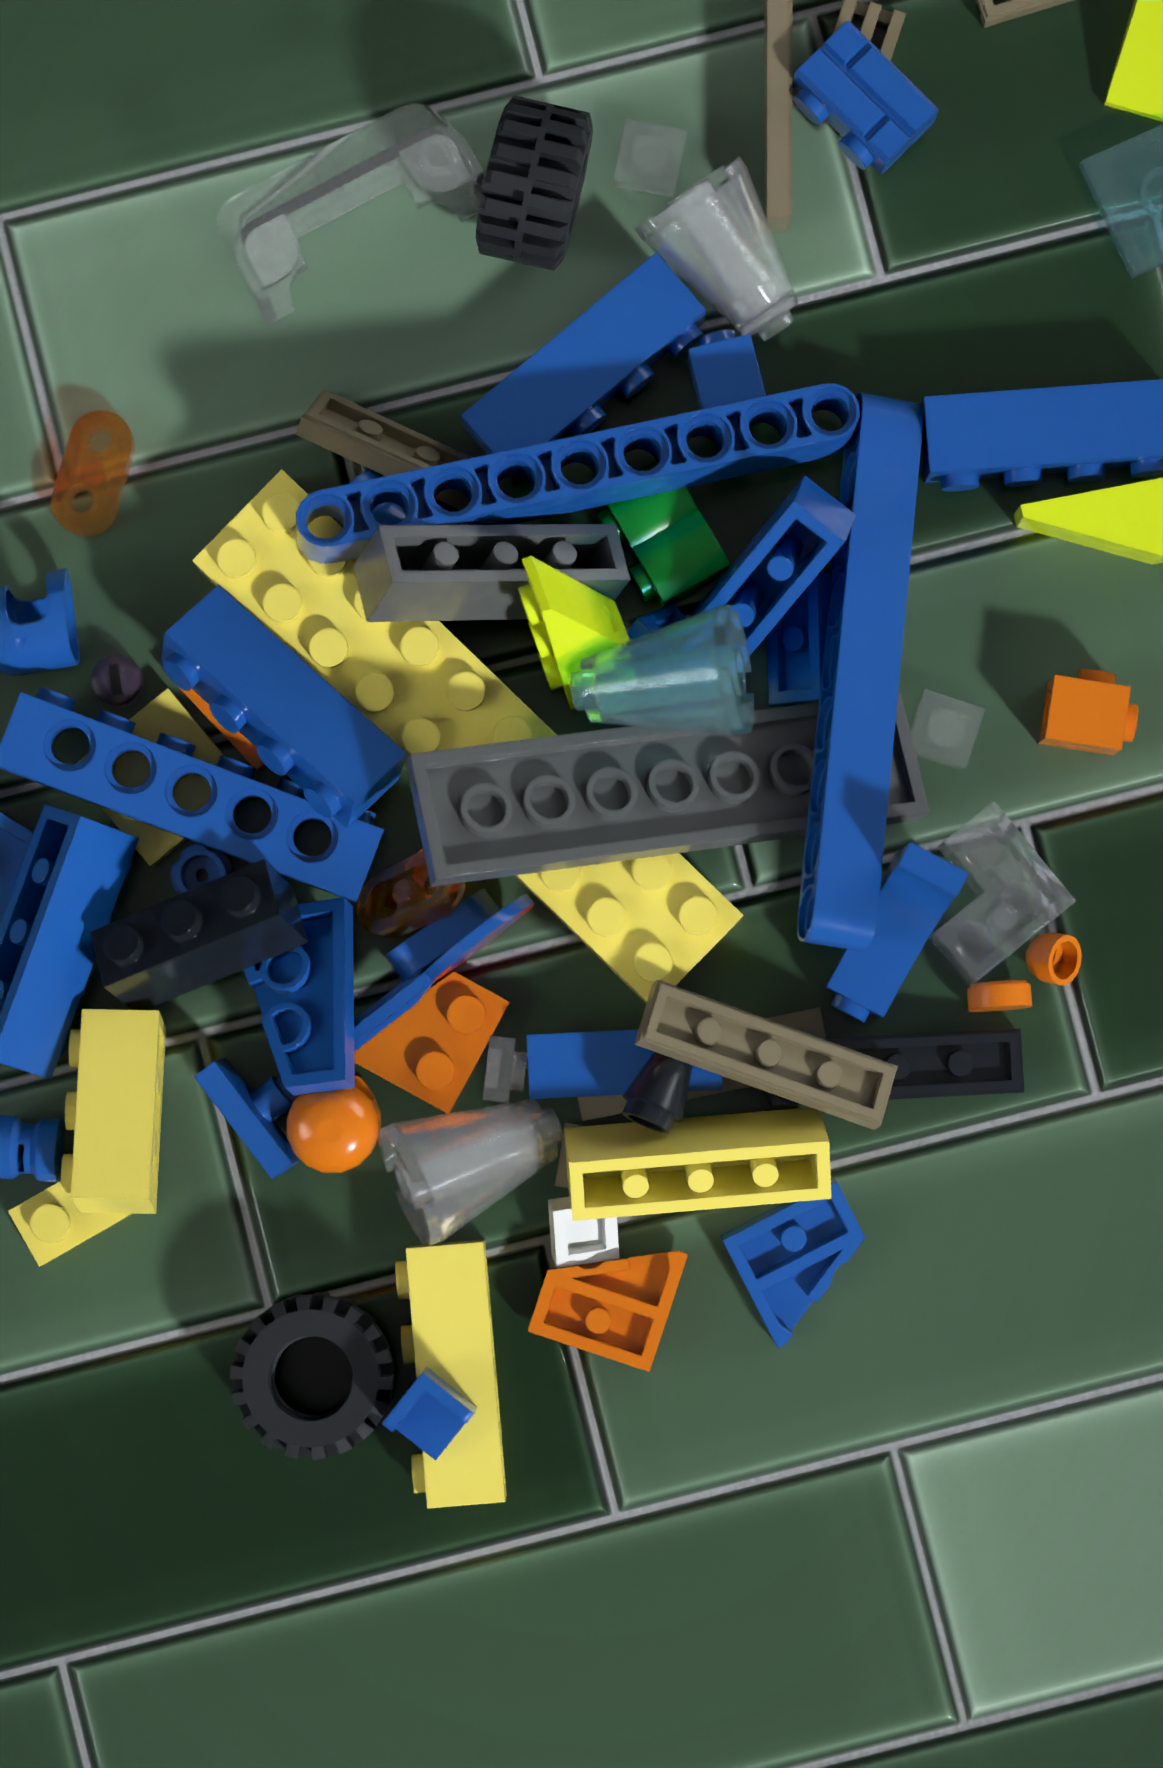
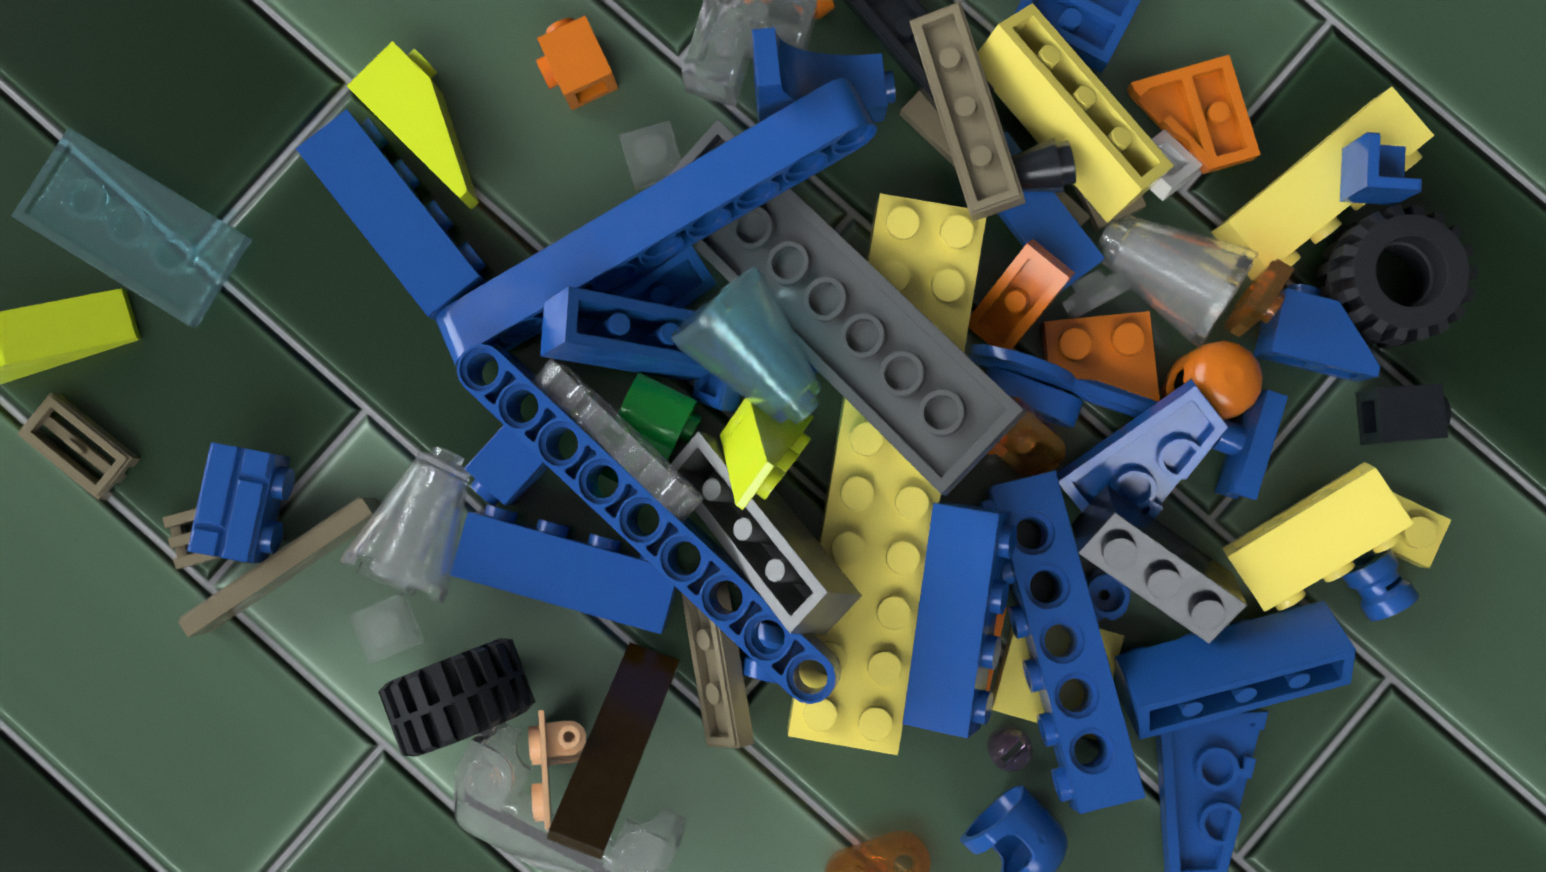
camera: 130 degrees left, 0 degrees up
none -> light nougat hinge [528,710,586,833]
none -> clear beam [534,358,704,521]
none -> dark brown tile [547,642,680,860]
none -> orange plate [968,239,1075,350]
none -> clear orange plate [1224,259,1295,337]
none -> blue slope [1254,284,1381,382]
none -> black brick [1355,383,1451,445]

